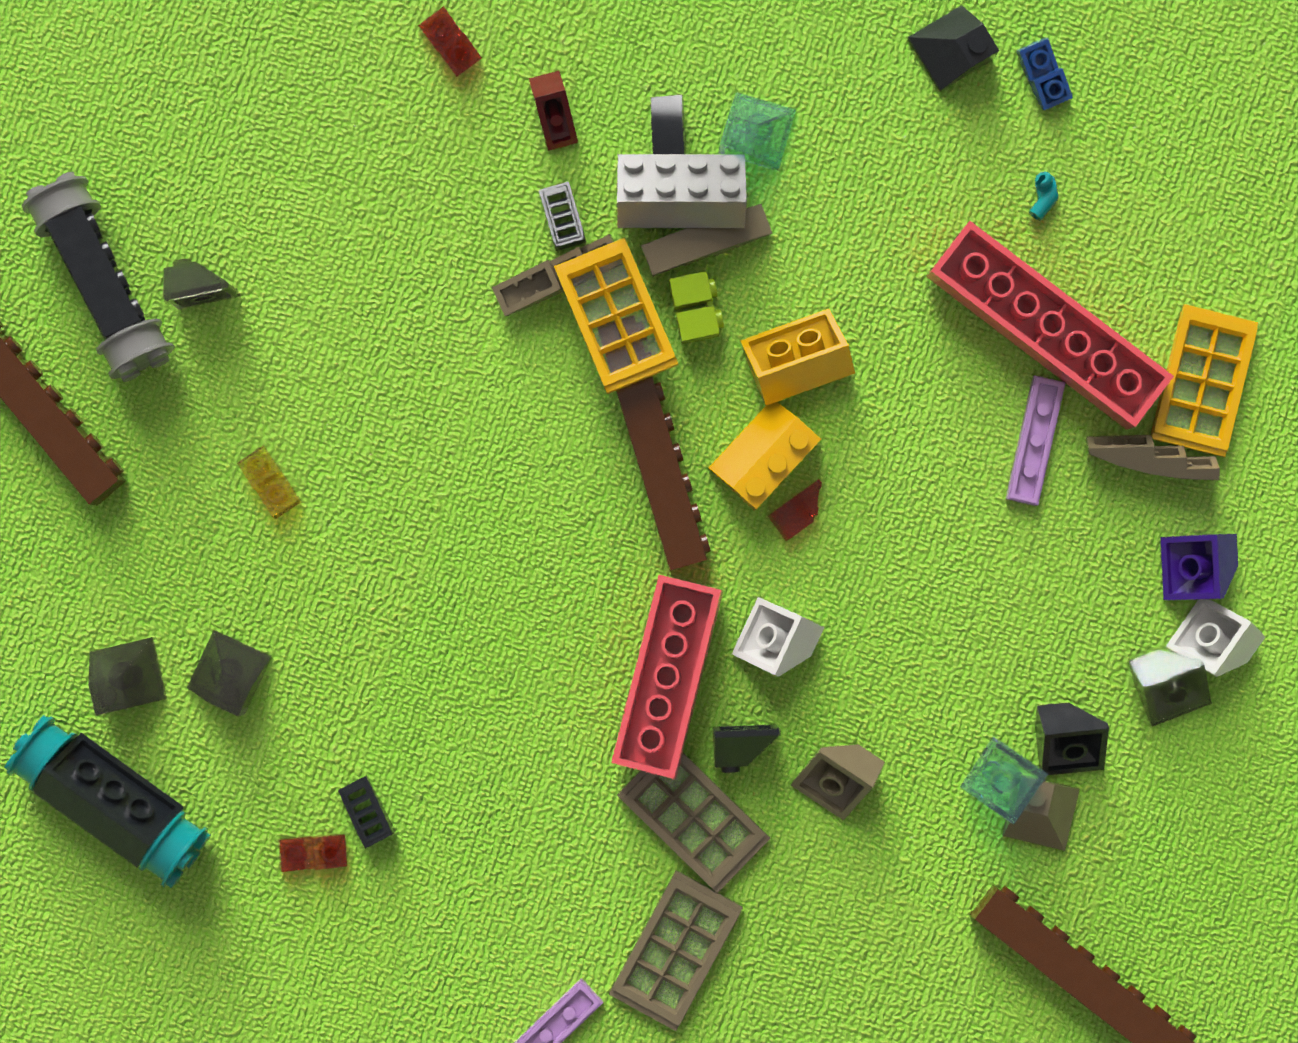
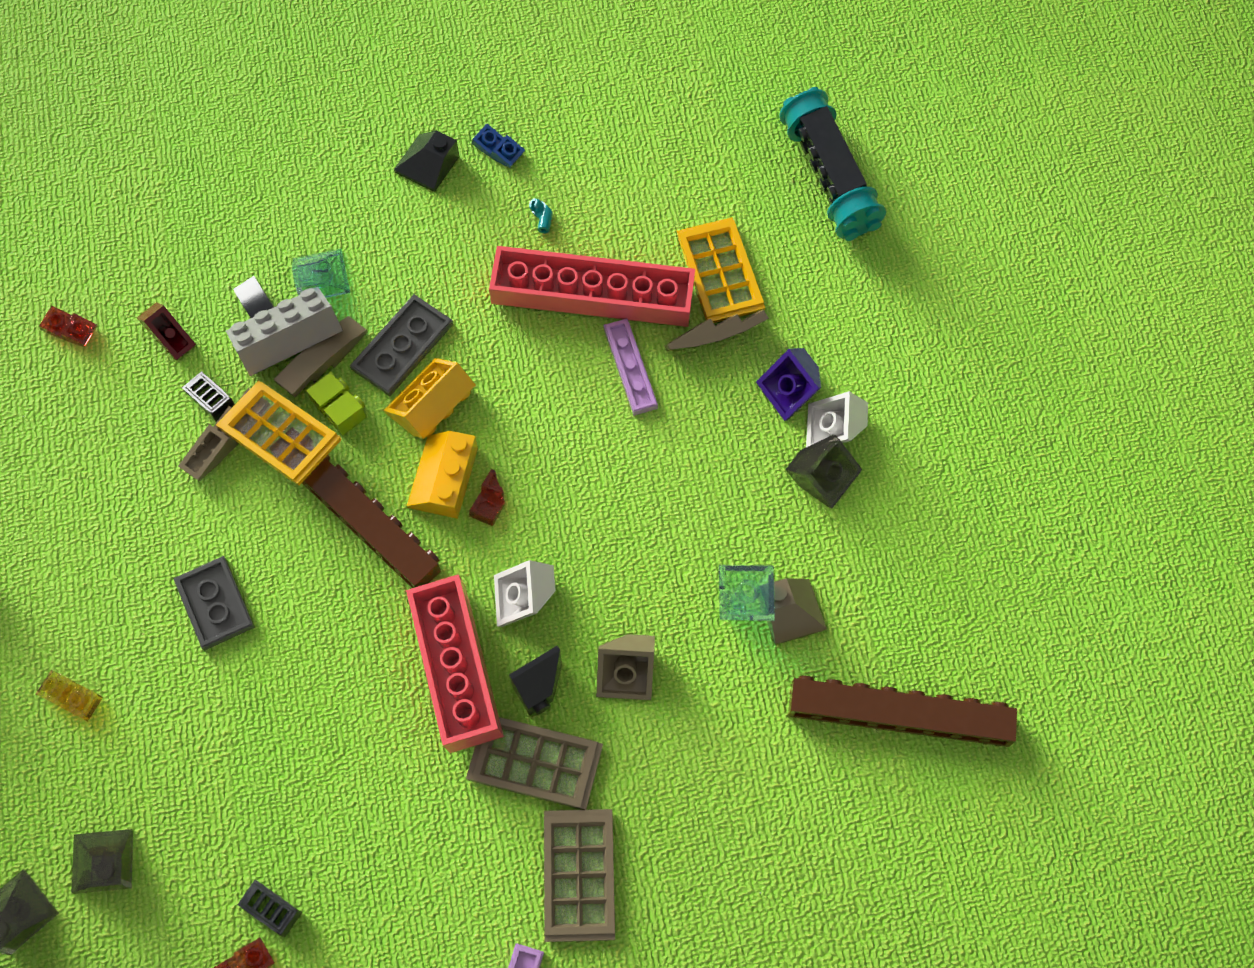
camera: 30 degrees left, 20 degrees down
black slope [1035,702,1109,776] -> none
none -> dark grey tile [173,556,255,651]
none -> dark grey tile [350,294,453,396]

